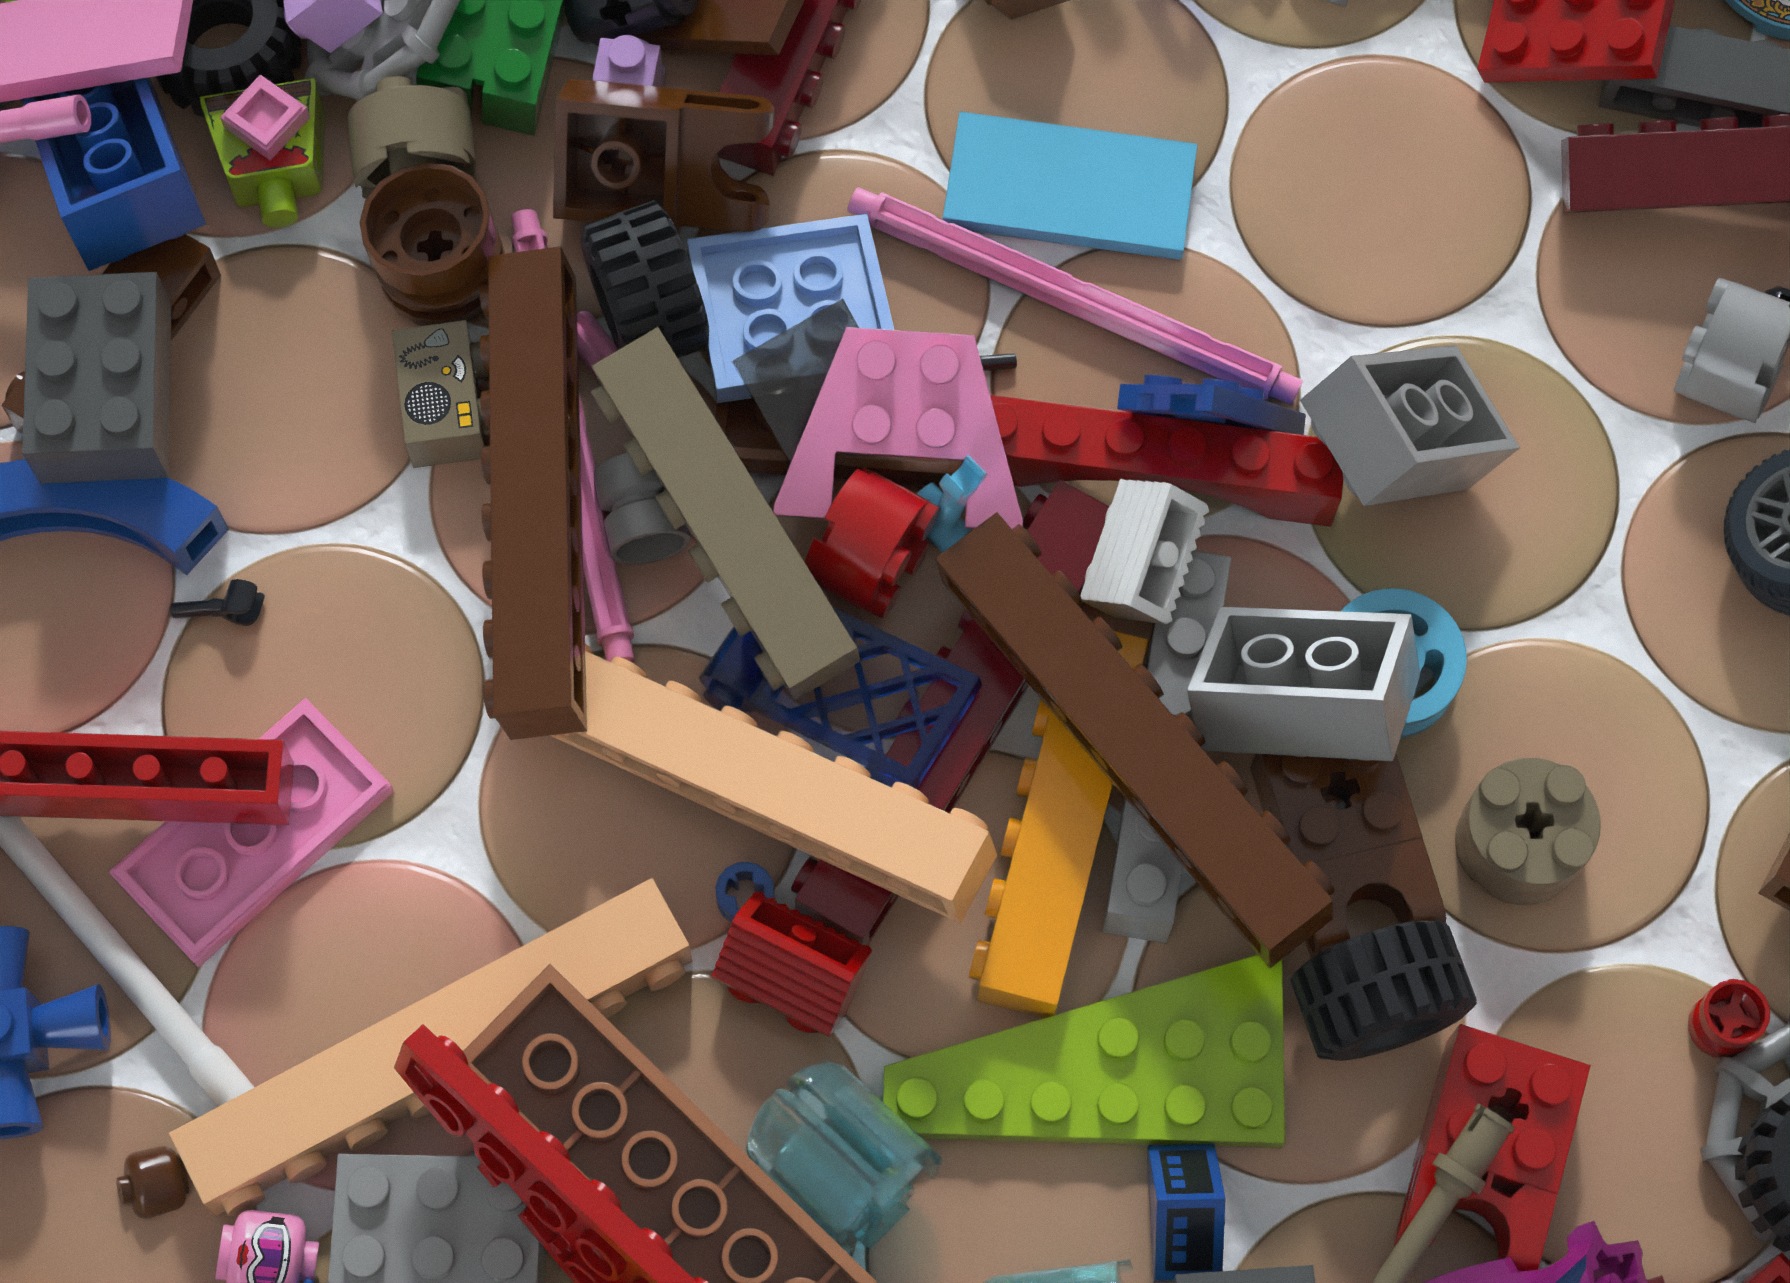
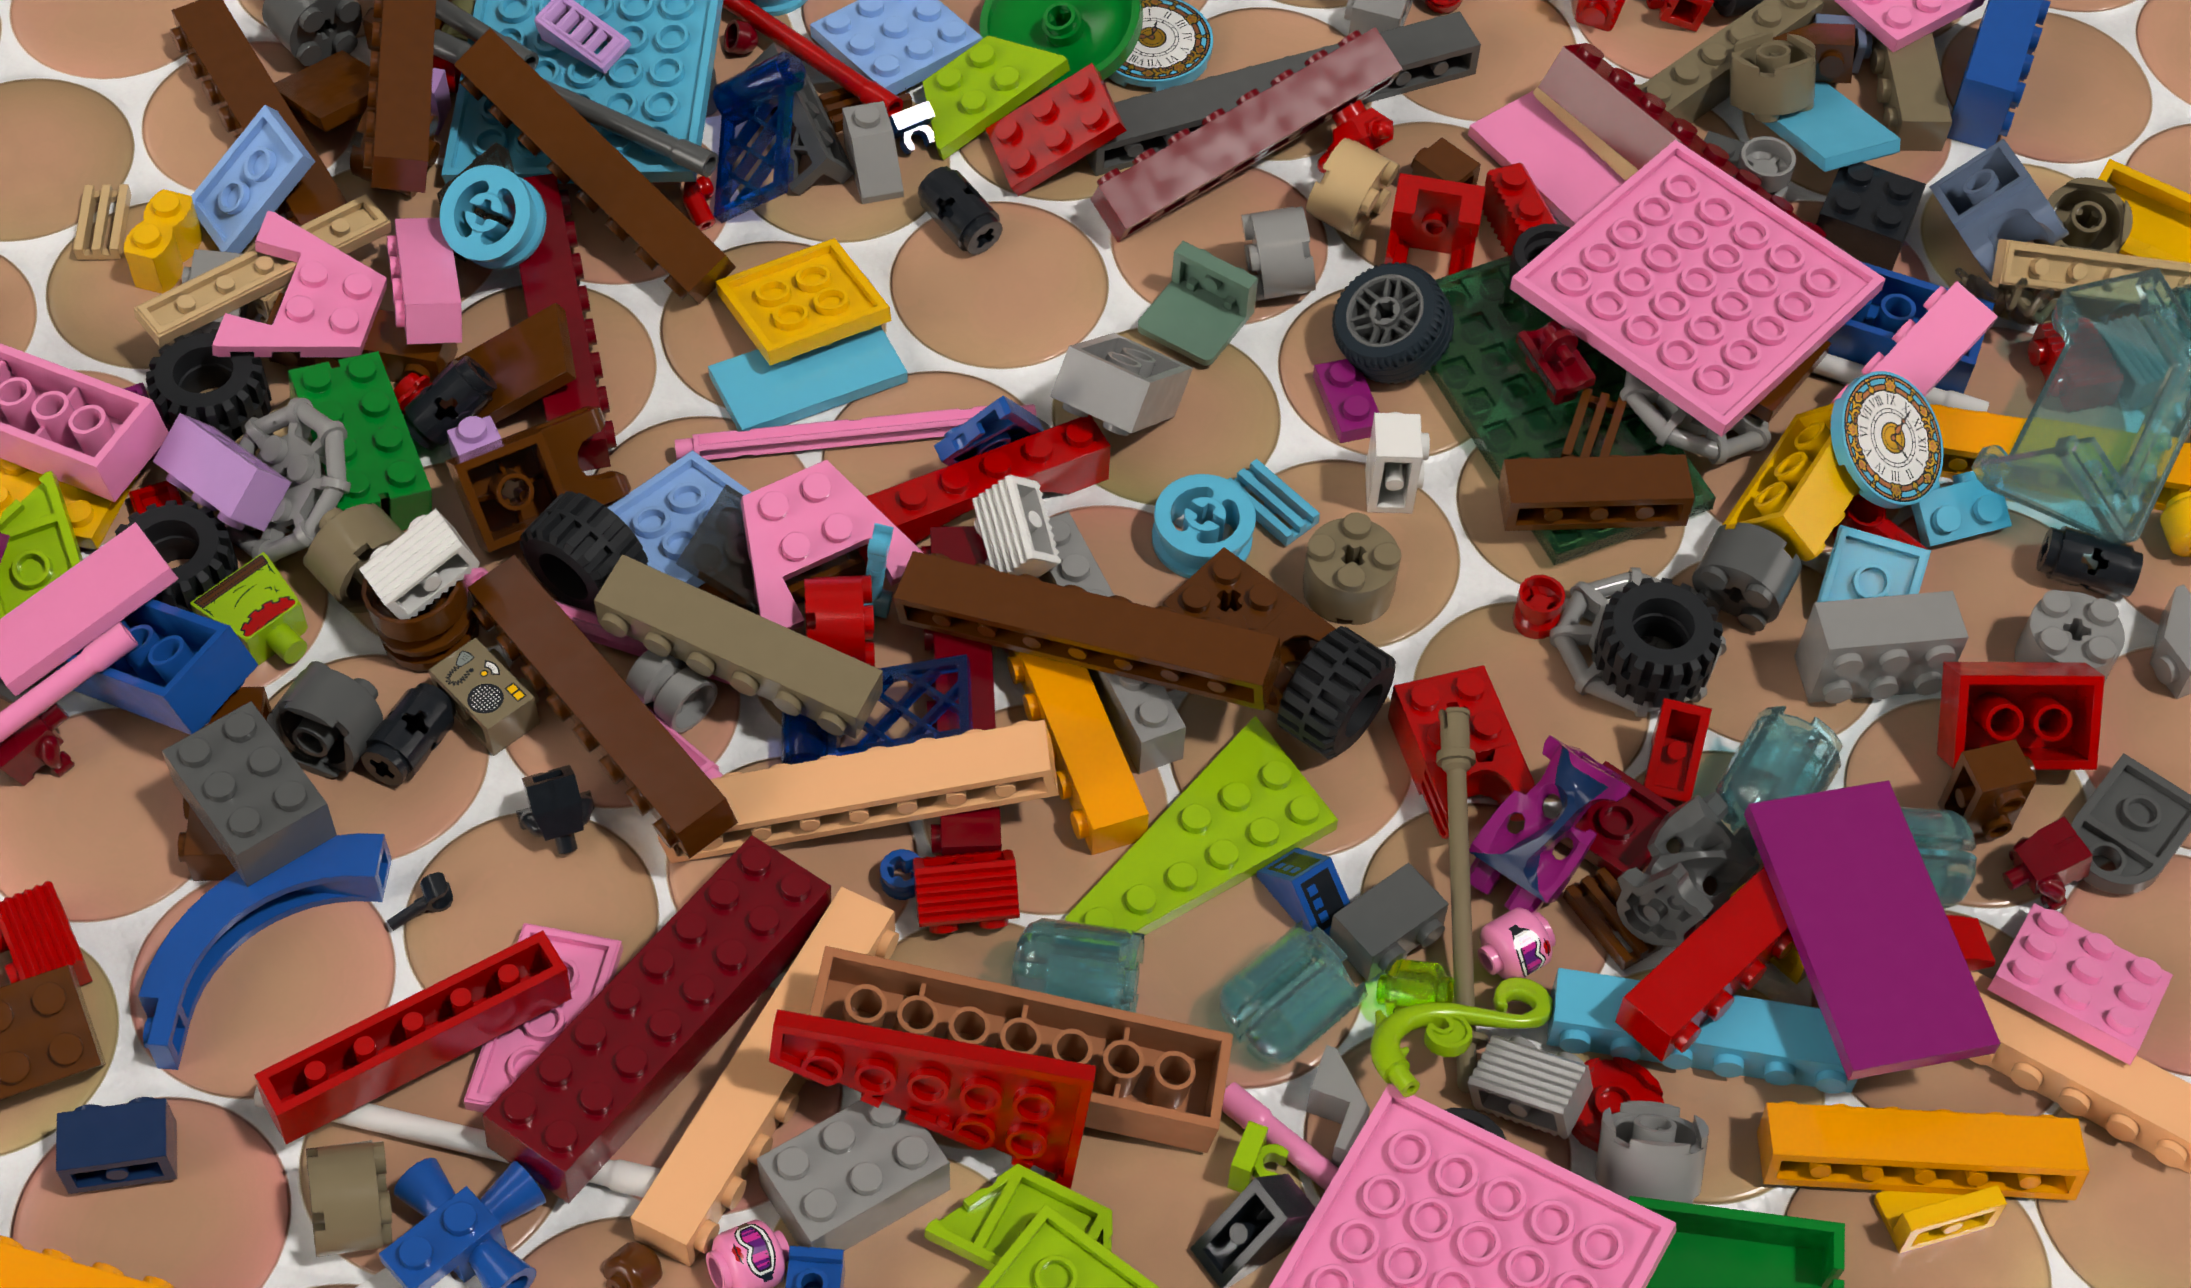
camera: 35 degrees left, 15 degrees down
bright pink tile [220,75,310,161] -> none
light grey brick [1187,607,1420,761] -> none
none -> dark grey brick [266,661,383,778]
none -> white brick [359,508,480,620]
none -> black piece [361,683,457,786]
none -> dark red brick [482,835,831,1204]
none -> black piece [516,765,595,854]
none -> yellow plate [715,238,892,366]
none -> black piece [918,166,1003,255]
none -> sand green bracket [1138,241,1258,366]
none -> medium azure tile [1228,459,1320,546]
none -> magenta plate [1313,359,1379,443]
none -> white brick [1365,412,1430,514]

